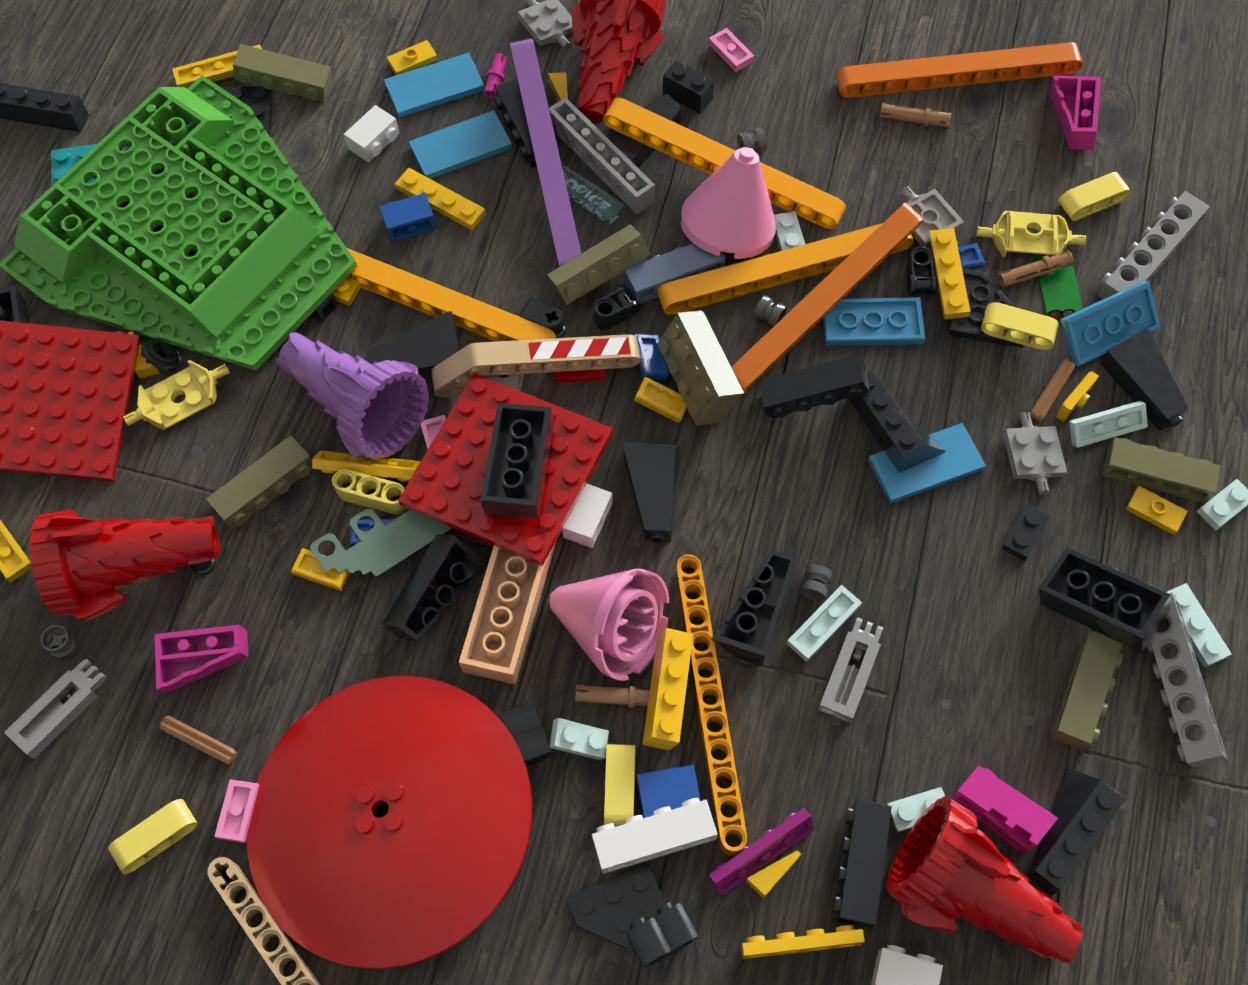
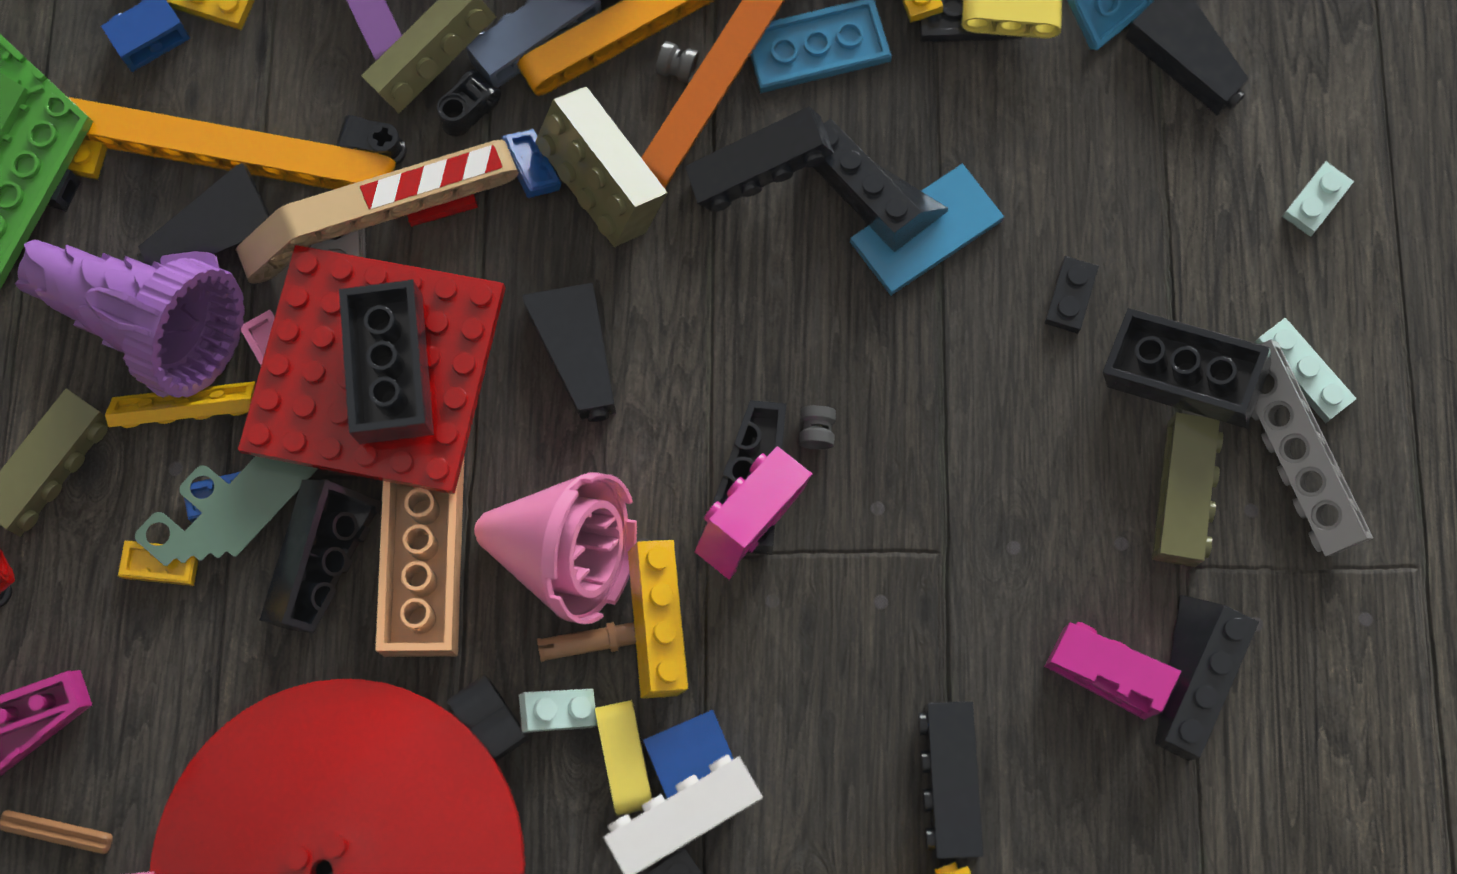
camera: 15 degrees left, 10 degrees up
light yellow beam [332,469,407,515] -> none
white brick [562,484,613,548] -> none
yellow plate [634,377,687,423] -> none
light orange beam [676,555,747,857] -> none
magenta plate [709,808,814,897] -> none
yellow piece [746,851,801,898] -> none
light aqua plate [787,585,862,662] -> none
light grey hinge [818,617,883,723] -> none
red cone [886,796,1084,964] -> none
light aqua plate [887,787,945,834] -> none
light grey plate [1003,412,1067,495] -> none
medium nougat axle [1030,359,1075,422] -> none
yellow plate [1056,371,1099,422] -> none
light aqua plate [1069,401,1148,448] -> none
olive brick [1102,438,1220,504] -> none
yellow plate [1125,486,1188,535] -> none
none -> wedge [695,446,812,580]

